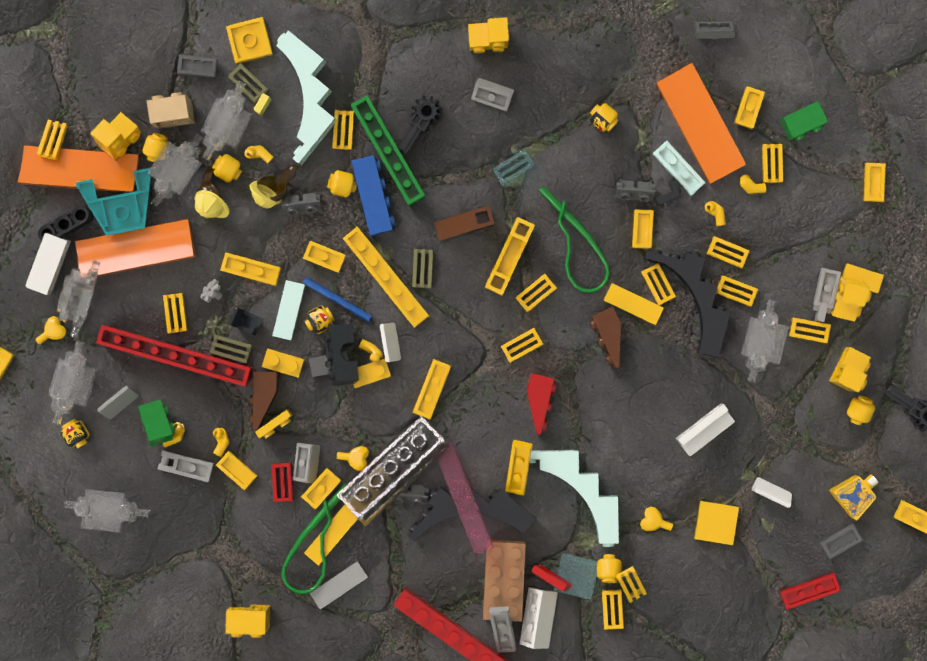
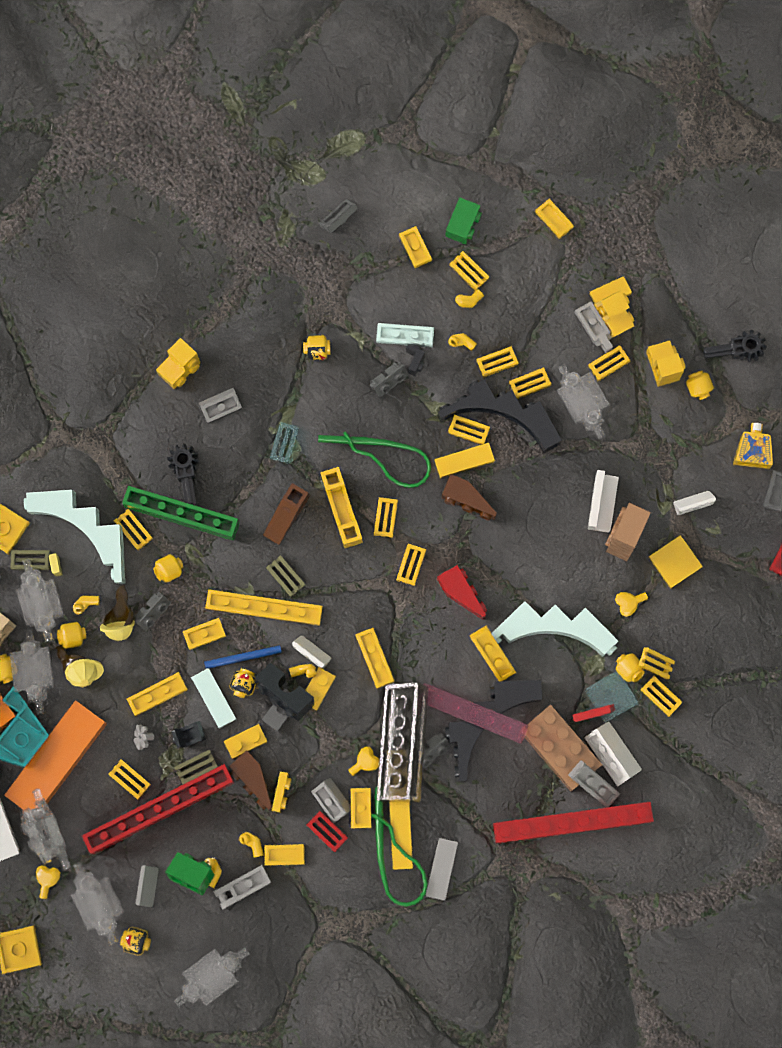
camera: 40 degrees left, 10 degrees down
yellow brick [226,605,270,638] -> none
blue brick [352,155,396,237] -> none
yellow tile [632,209,654,249] -> none
orange arch [656,63,746,184] -> none
none -> medium nougat brick [605,503,651,561]

